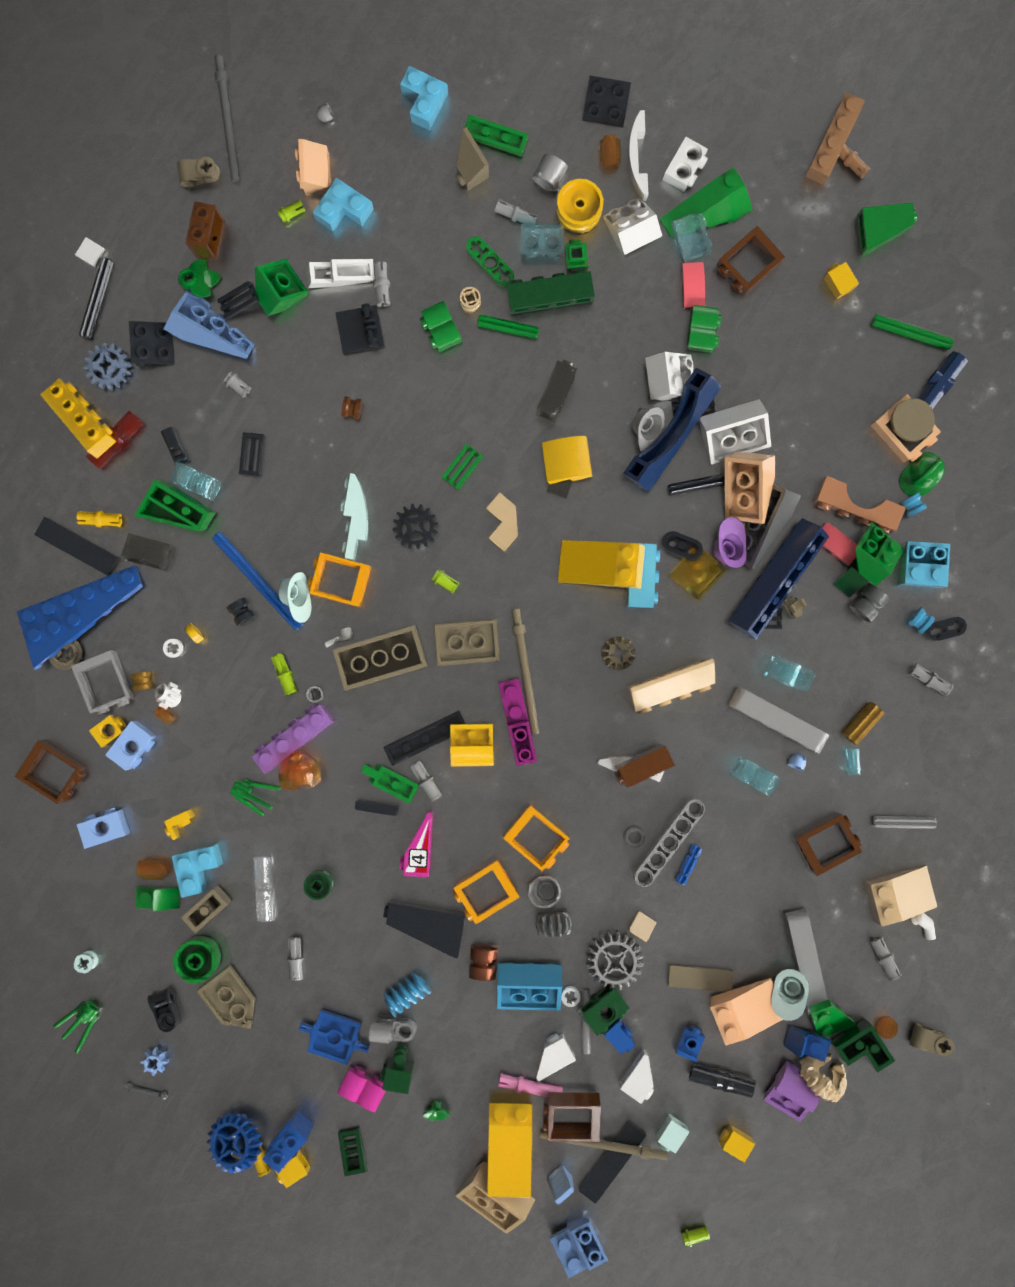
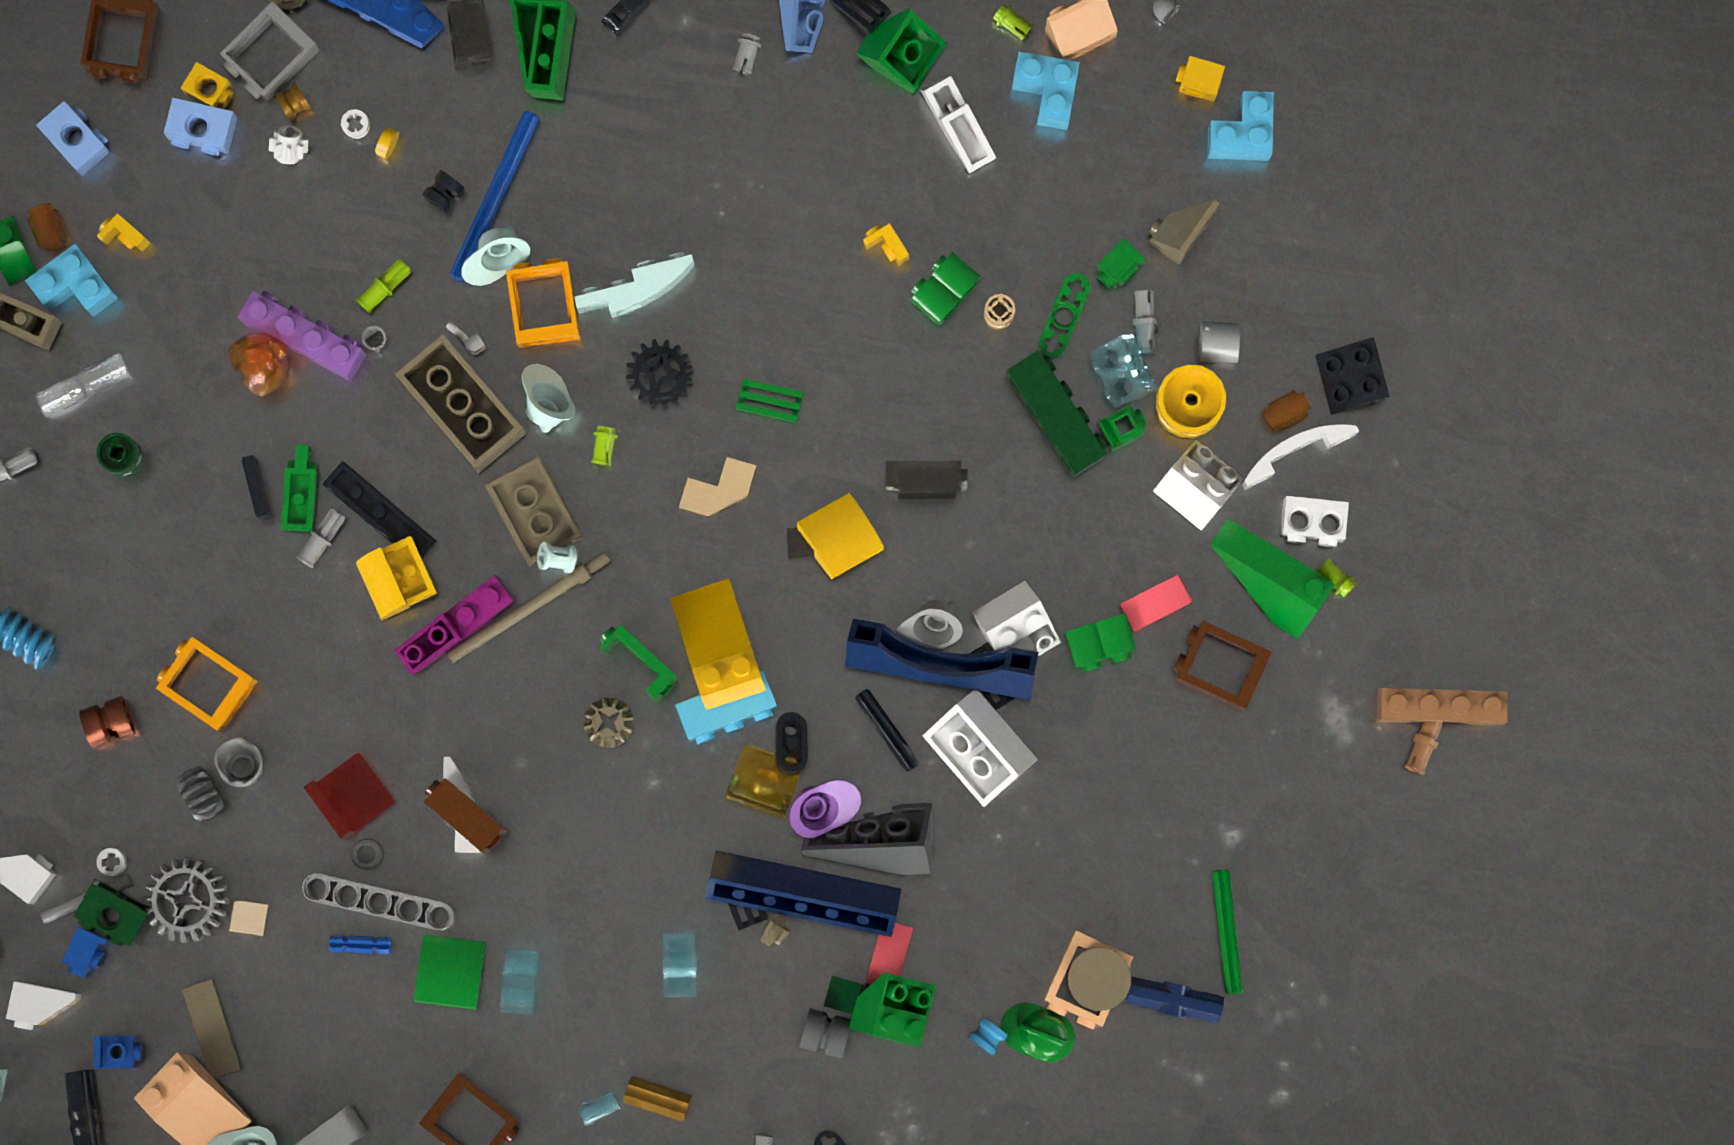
camera: 65 degrees right, 5 degrees down
clear orange tile [153,706,175,726] -> none
clear light blue brick [170,462,222,501] -> none
green plant [230,778,281,816] -> none
black tile [239,432,265,477] -> none
black hinge [335,303,384,354] -> none
reddish brown wheel [341,396,362,420] -> none
light grey pin [373,262,390,307] -> none
black slope [383,900,465,958] -> none
slope [400,811,433,877] -> none
green plate [464,114,529,157] -> none
green axle [477,314,539,339] -> none
dark azure slope [497,963,562,1011] -> none
light orange window [503,804,570,871] -> none
slope [625,659,716,714] -> none
clear light blue bracket [671,213,712,263] -> none
light nougat slope [725,452,775,524] -> none
light grey beam [728,687,829,754] -> none
light blue hinge [788,753,806,771] -> none
nougat arch [813,476,906,535] -> none
yellow brick [824,262,859,299] -> none
green slope [857,202,917,255] -> none
medium azure slope [898,541,950,588] -> none
dark azure wheel [907,607,935,634] -> none
none -> clear red bracket [303,753,395,840]
none -> green slope [414,934,486,1010]
none -> light aqua piece [521,364,576,433]
none -> light aqua bush [537,542,577,573]
none -> green panel [599,624,679,703]
none -> yellow bracket [863,223,910,266]
none -> green window [1096,238,1146,288]
none -> yellow brick [1176,56,1225,102]
none -> lime pin [1317,559,1357,598]

